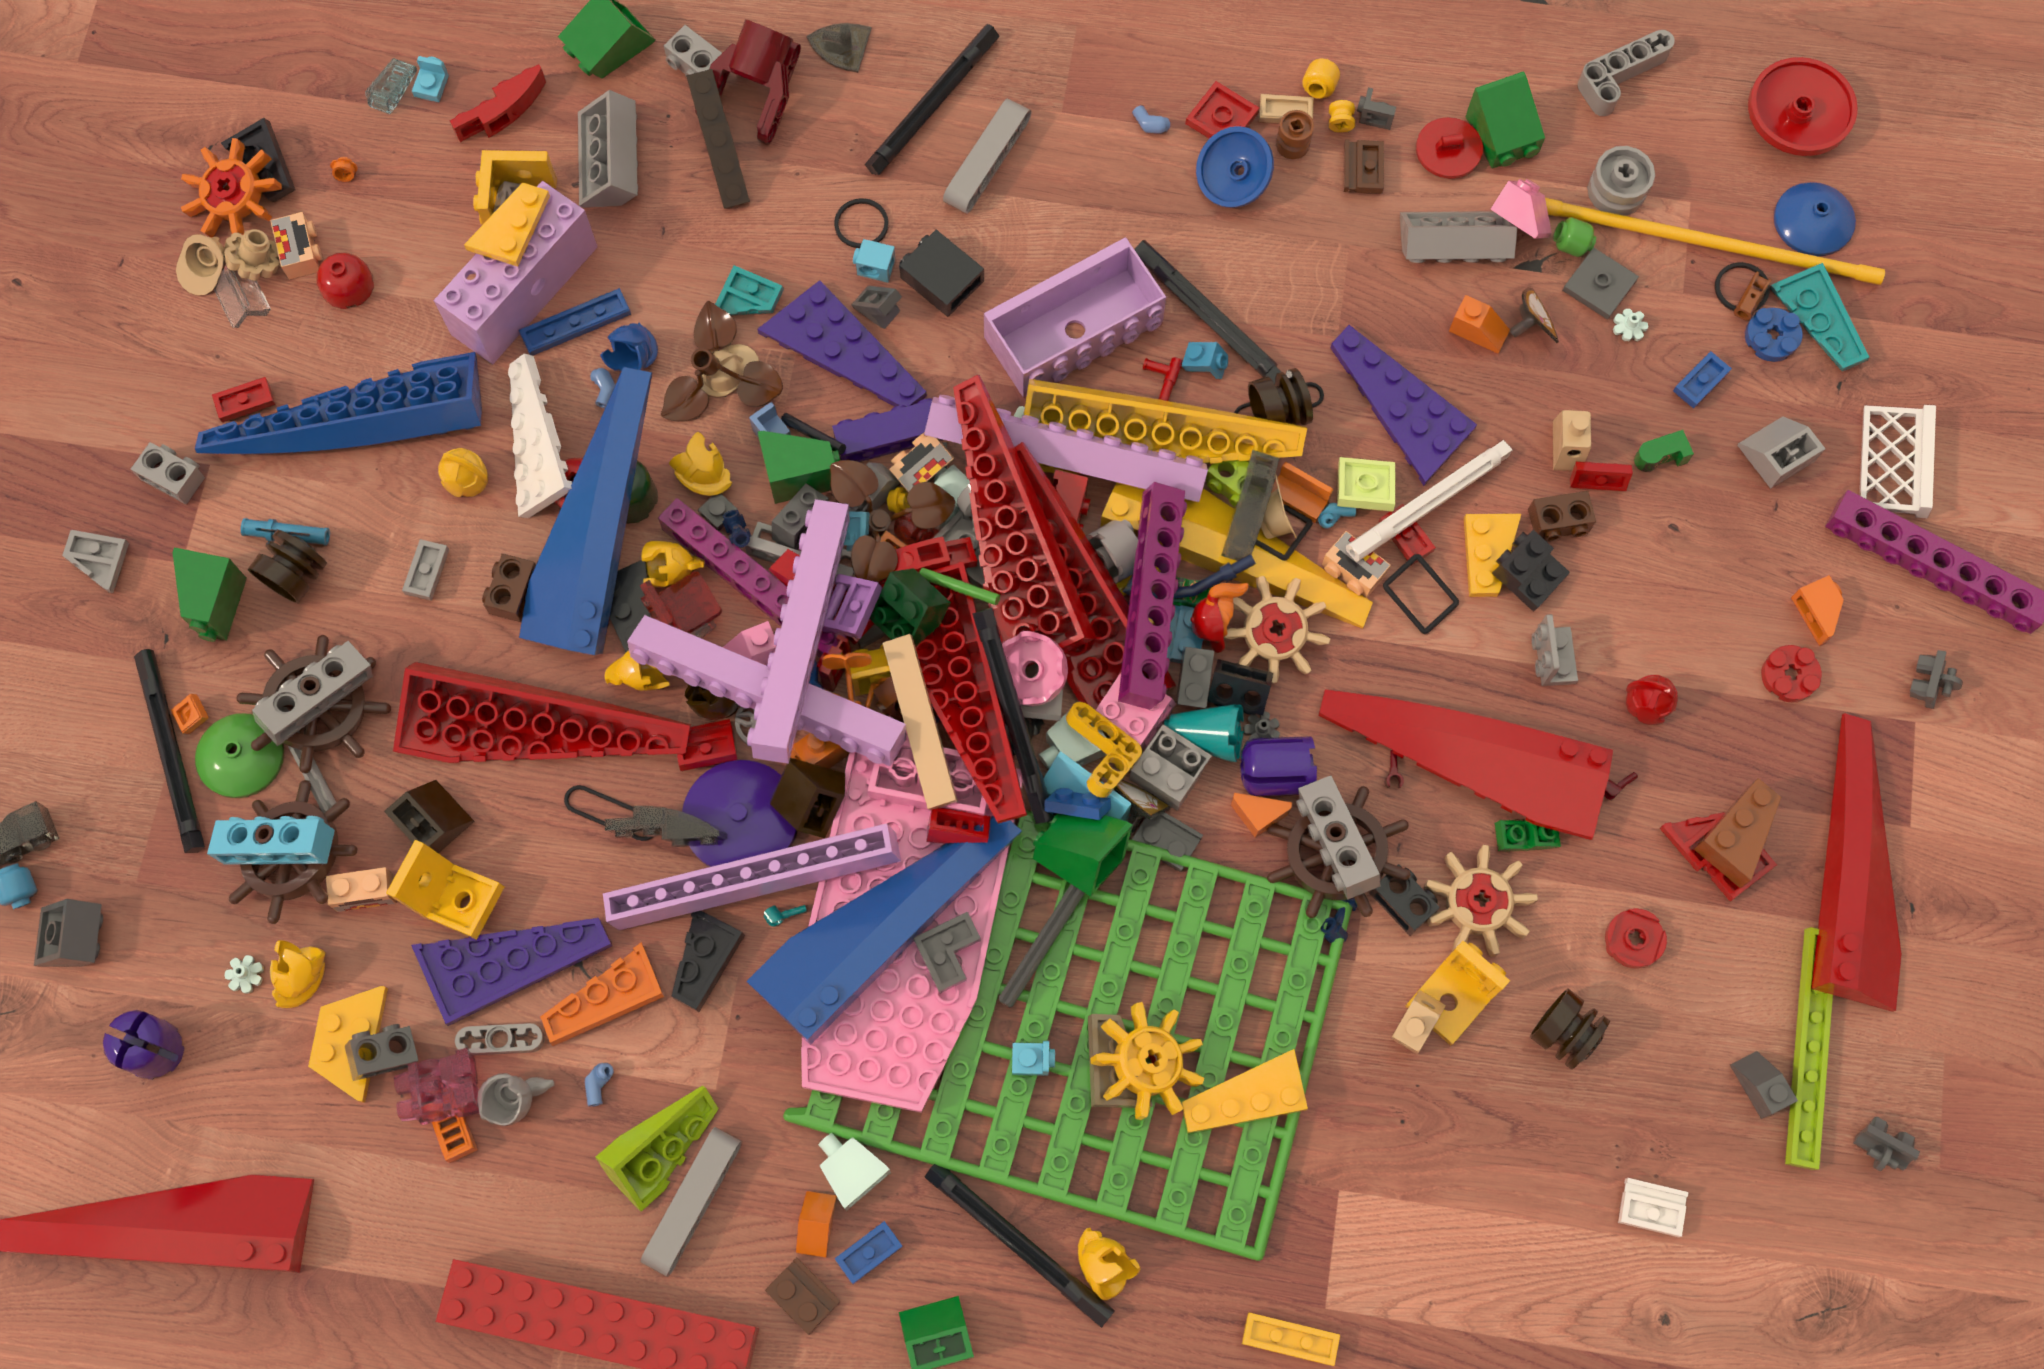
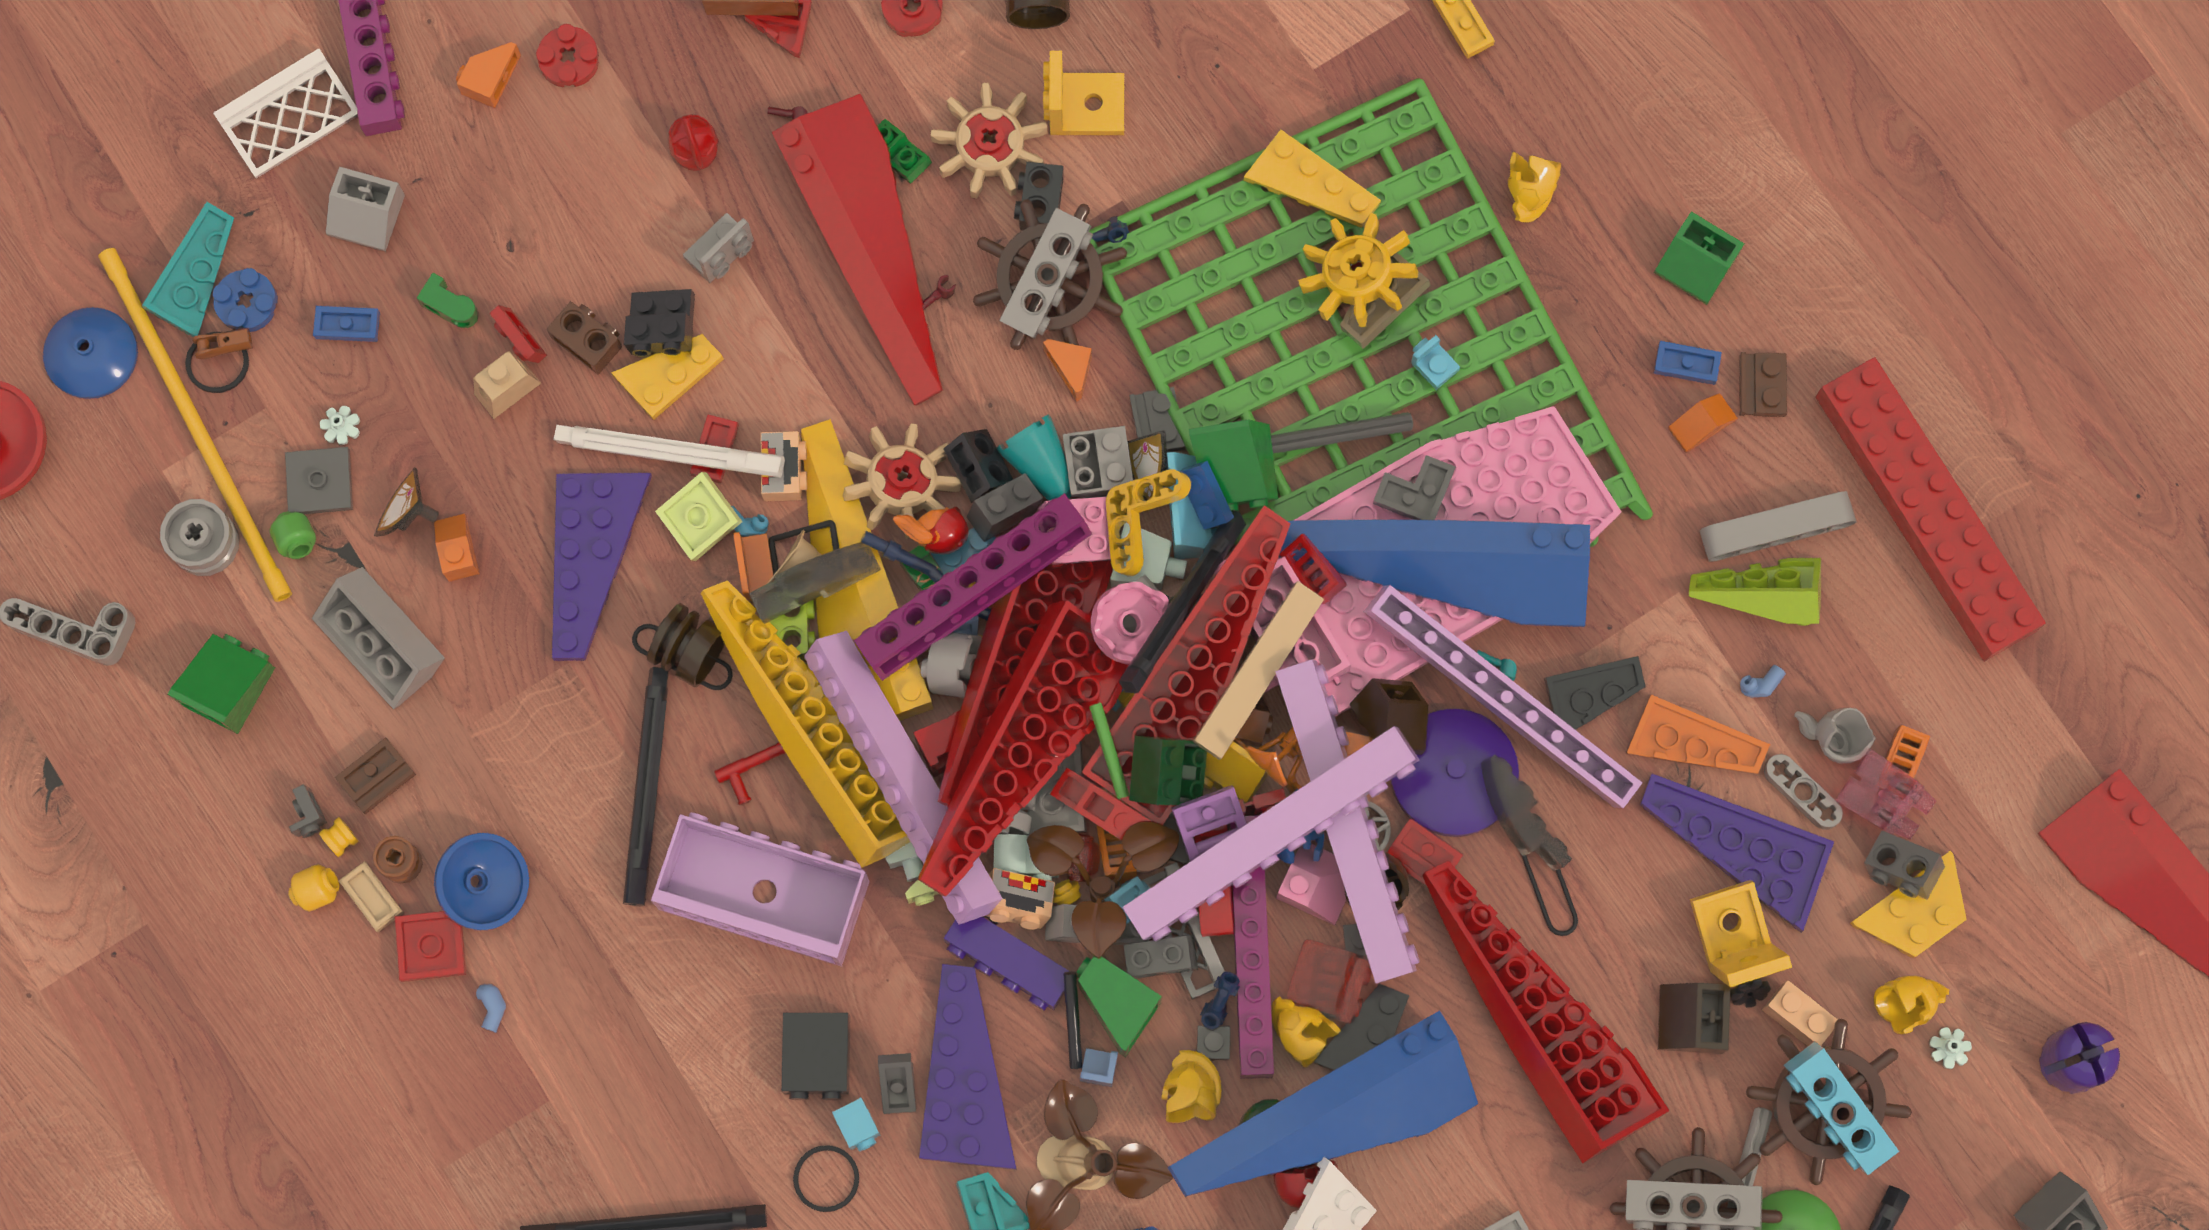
camera: 130 degrees left, 5 degrees up
reddish brown brick [482,553,536,623] -> none
yellow helmet [604,651,670,691] -> none
light aqua torso [818,1133,891,1211] -> none
black piece [924,1164,1115,1328] -> none
light grey beam [943,98,1032,214] -> none
dark azure bracket [1182,342,1228,379] -> none
dark purple cylinder [1240,736,1317,796] -> none
dark grey plant [1243,711,1280,741] -> none
black piece [1383,554,1459,634] -> none
tan torso [1391,990,1446,1055] -> none
red shield [1416,117,1483,179] -> none
bright pink slope [1491,179,1552,239] -> none

